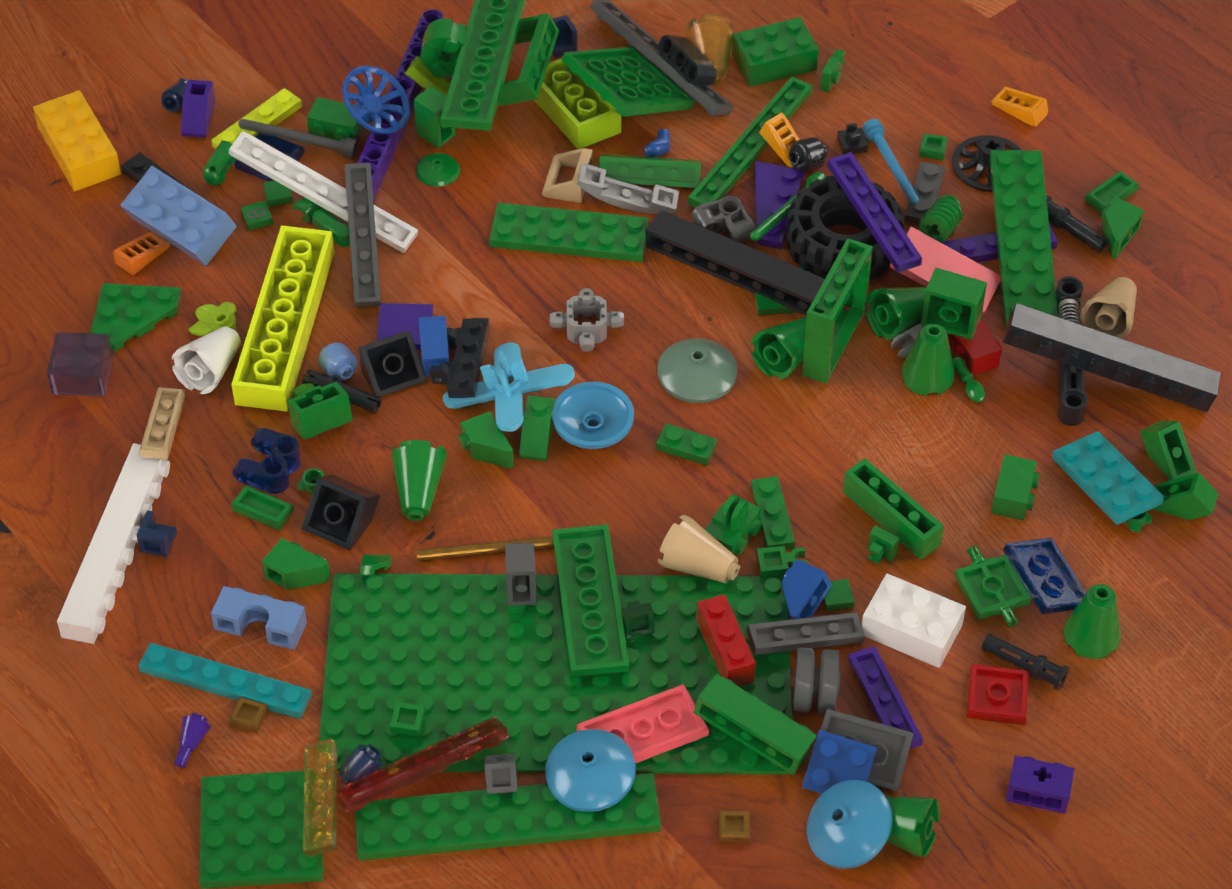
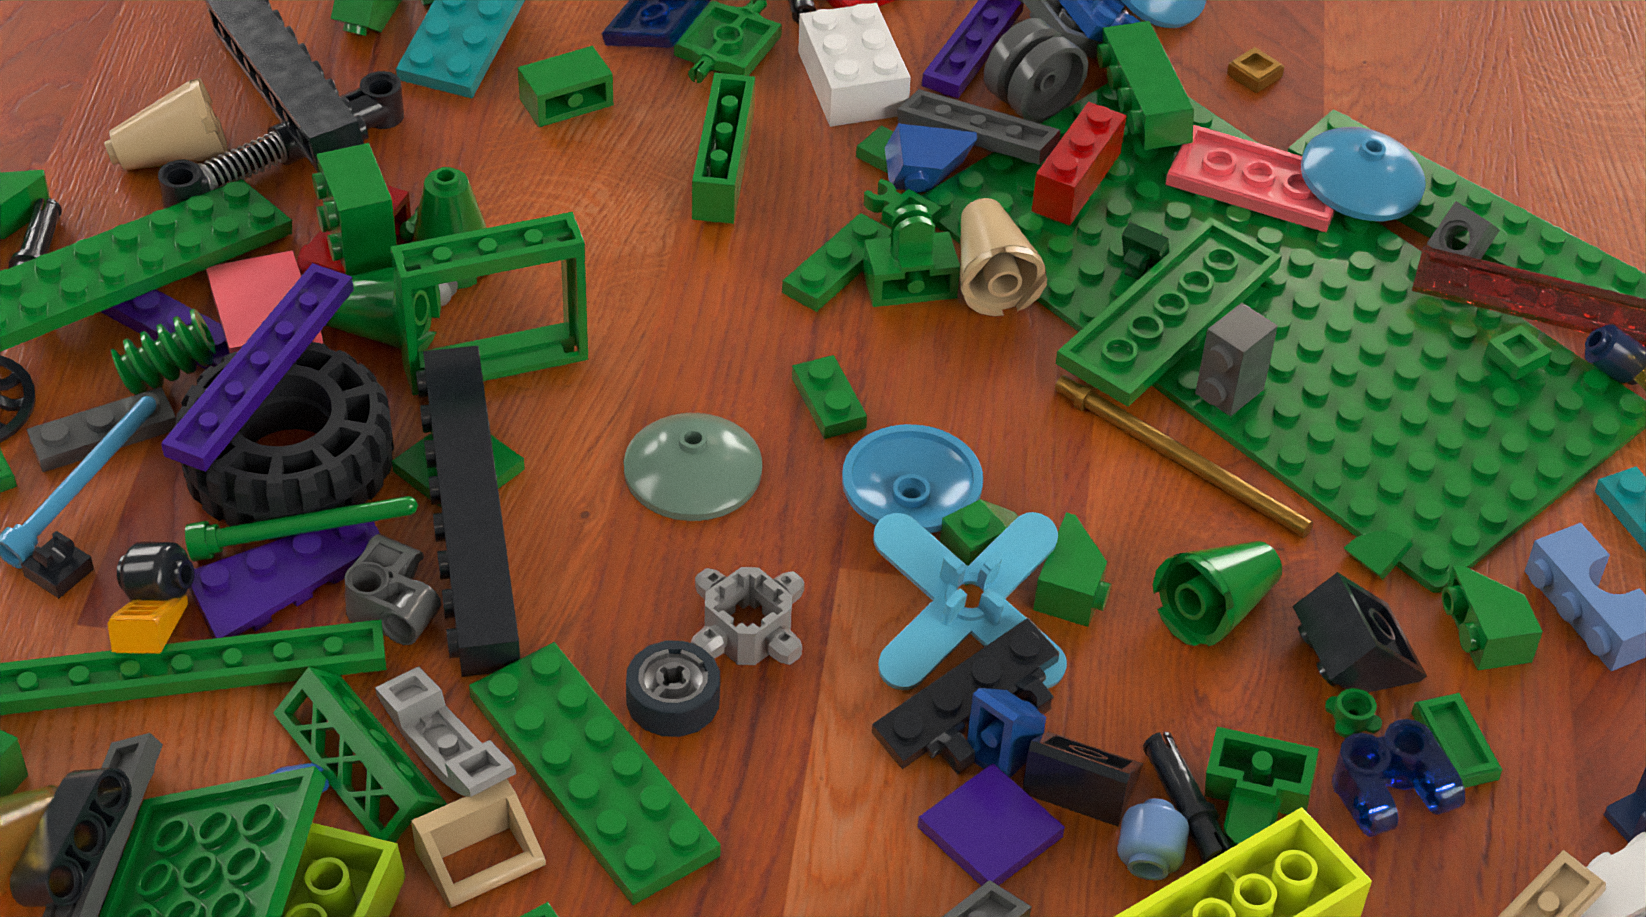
camera: 135 degrees left, 5 degrees down
green cone [751,317,806,380] -> none
green tile [868,525,900,564] -> none
none -> black wheel [626,640,720,737]

